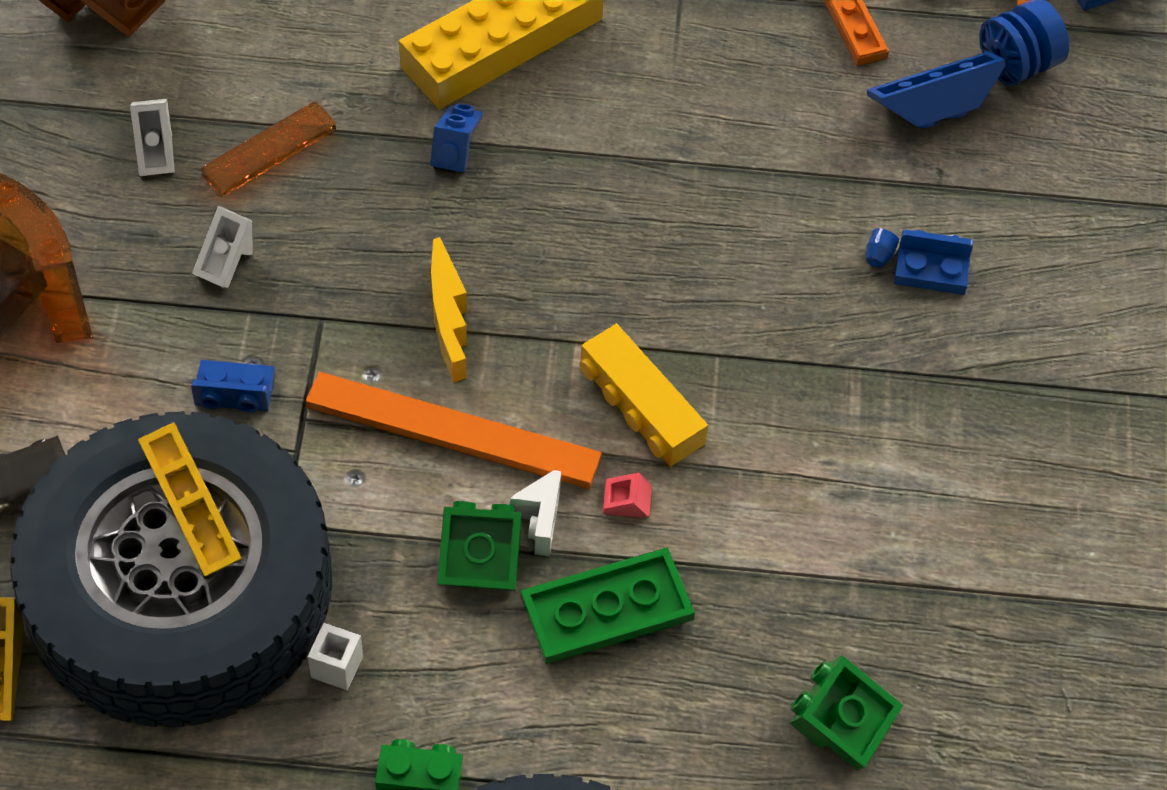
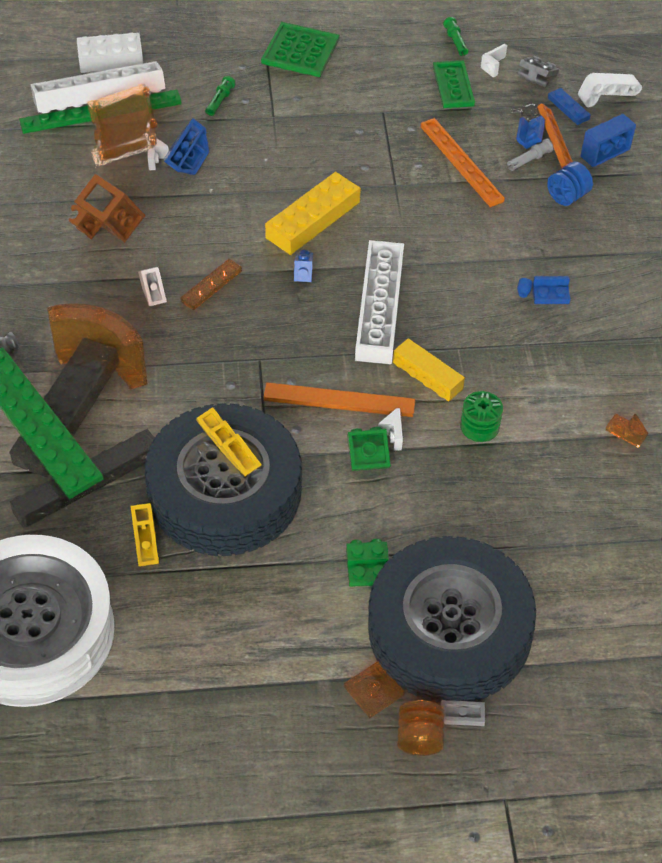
camera: 10 degrees left, 5 degrees down
blue bracket [191,360,275,412] -> none
white slope [192,206,253,288] -> none
white brick [307,623,363,691] -> none
yellow slope [431,237,467,383] -> none
green plate [520,547,695,665] -> none
coral slope [603,472,652,518] -> none
green plate [789,655,904,771] -> none
blue wedge [867,51,1006,128] -> none
none -> white brick [355,240,404,364]
none -> green wheel [460,391,503,442]
none -> clear orange slope [606,414,648,448]

